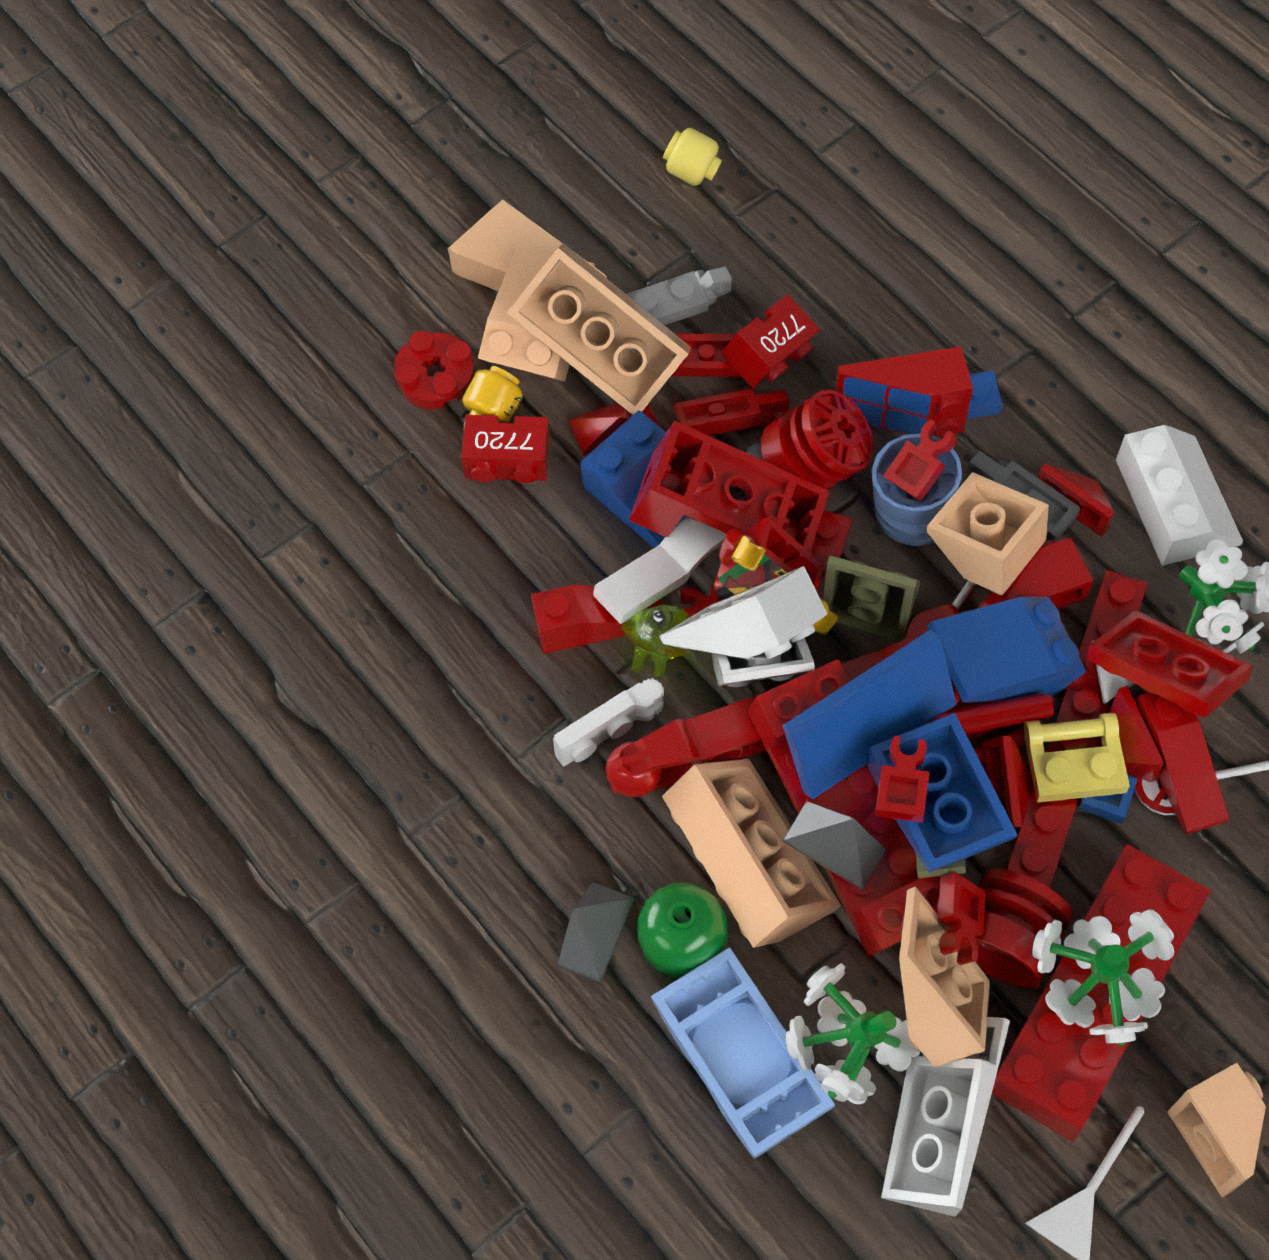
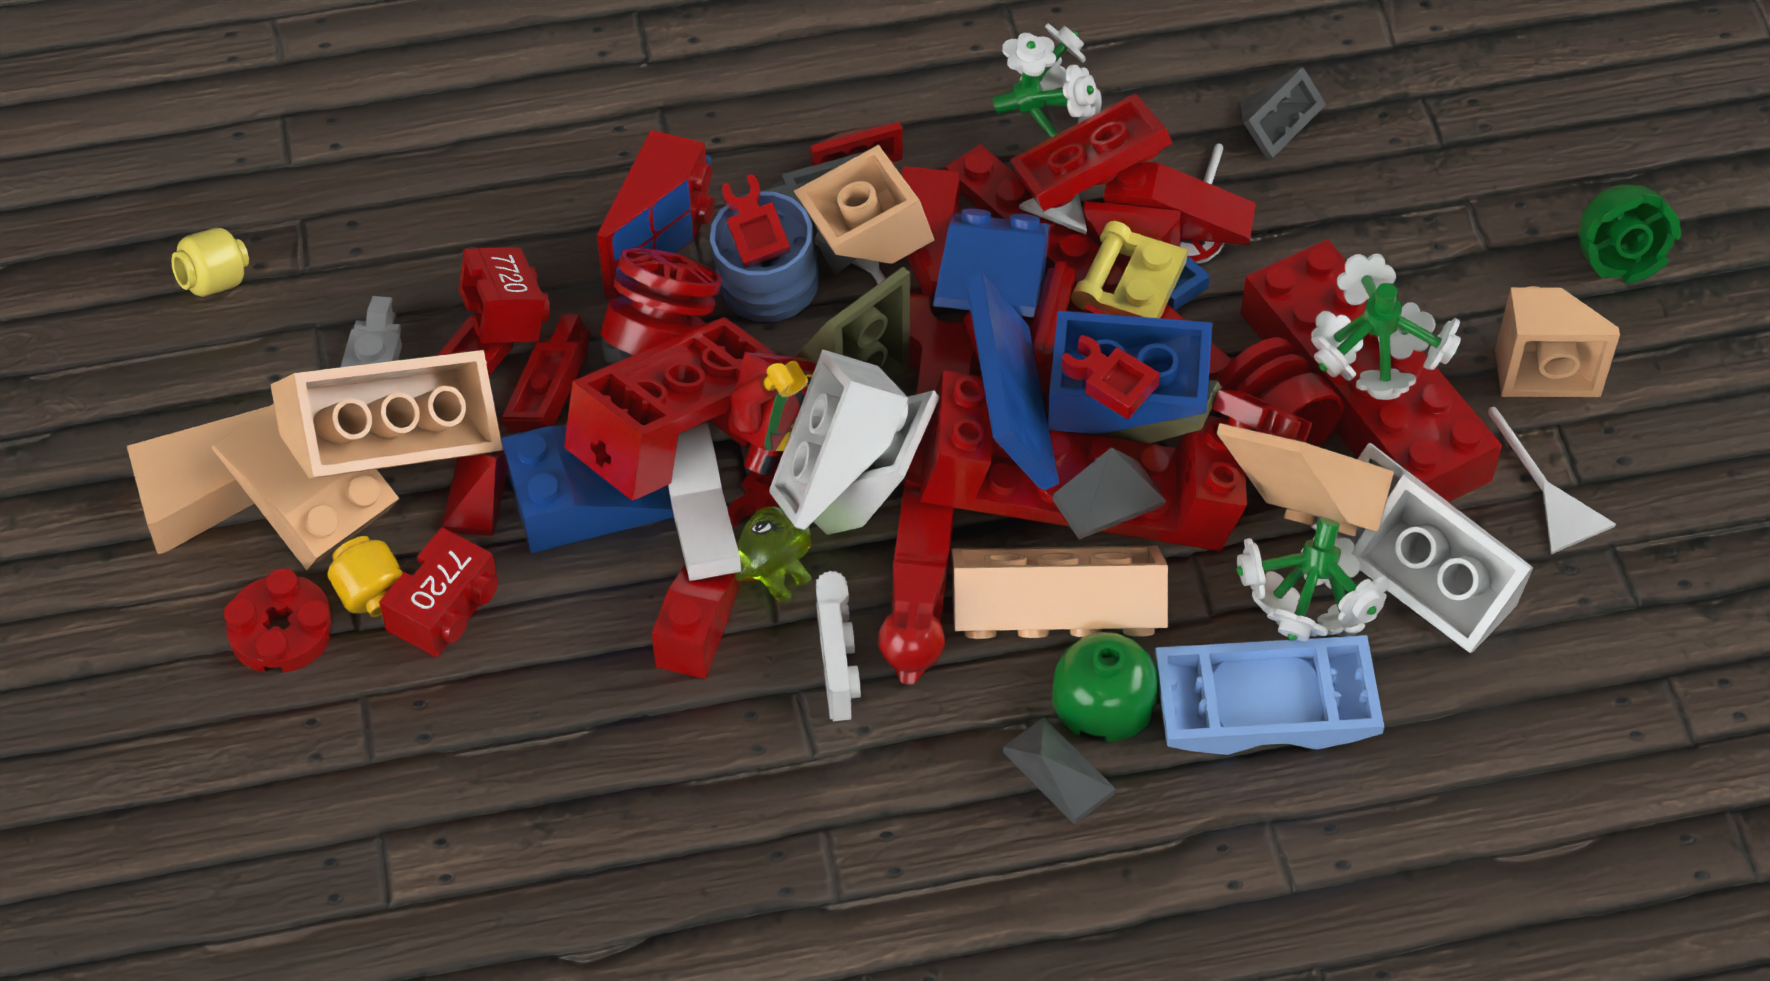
camera: 65 degrees left, 10 degrees down
white slope [1116,425,1243,566] -> none

